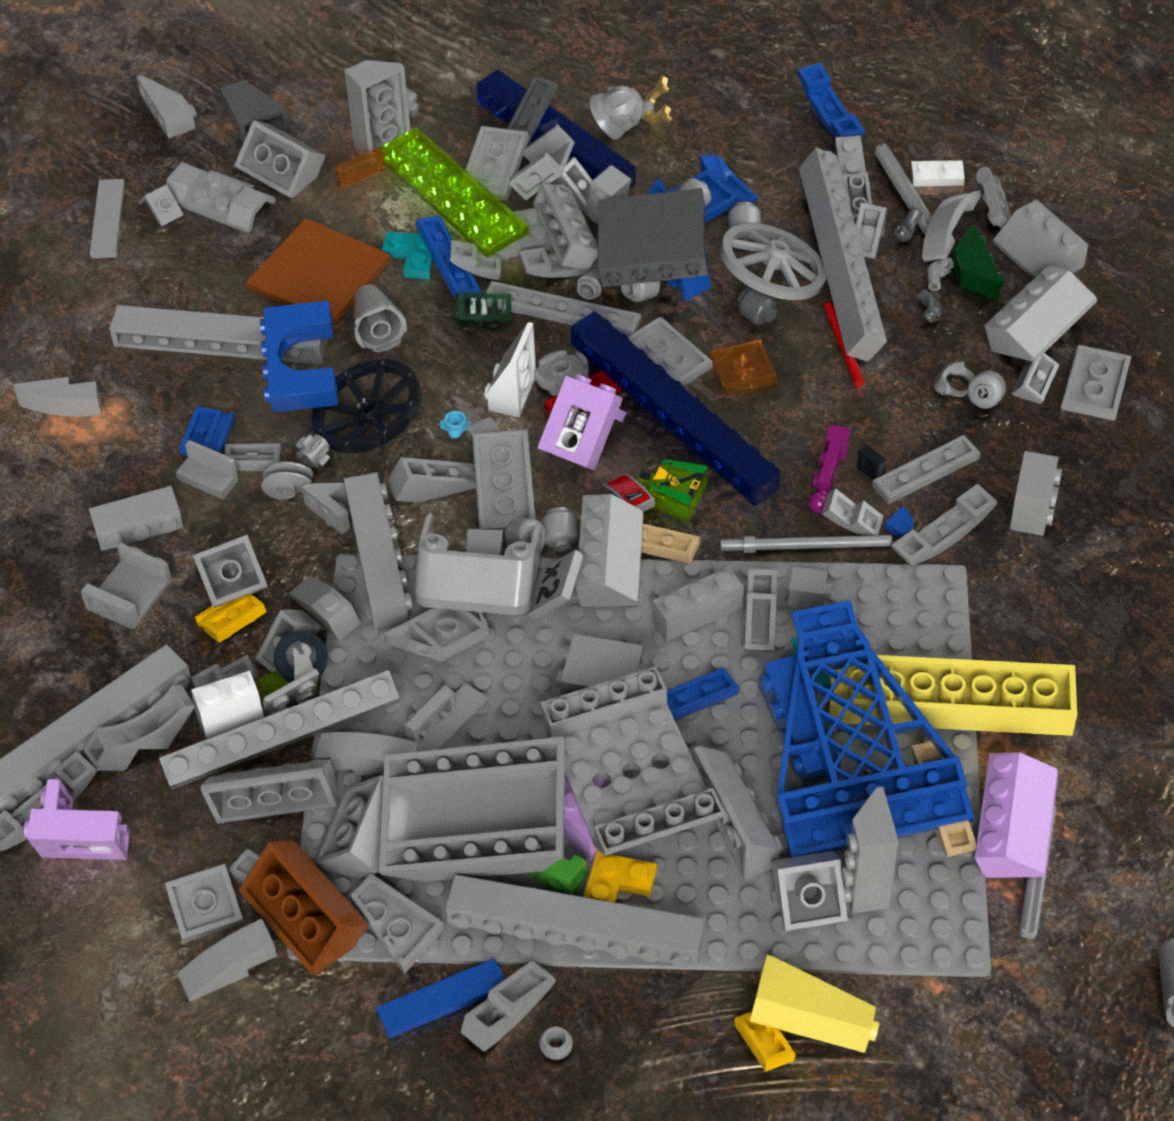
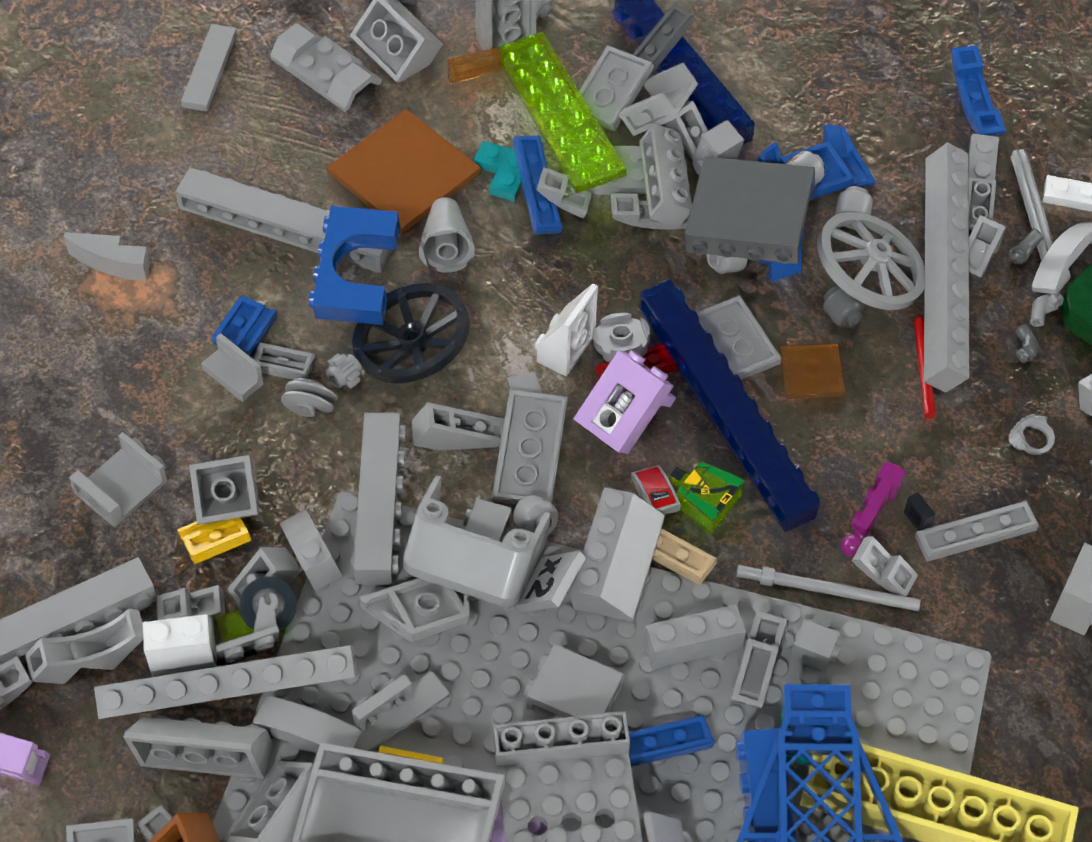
camera: 10 degrees right, 5 degrees up
light grey brick [89,486,184,551] -> none
light grey bracket [138,184,183,227] -> none
light grey slope [302,483,350,534] -> none
medium azure plate [439,411,472,439] -> none
clear green slope [455,293,511,321] -> none
light grey tile [483,281,641,337] -> none
light grey head [541,507,580,552] -> none
light grey cone [577,264,603,300] -> none
light grey helmet [590,75,672,140] -> none
blue tile [884,506,914,539] -> none
light grey slope [891,484,997,566] -> none
light grey head [967,370,1006,409] -> none

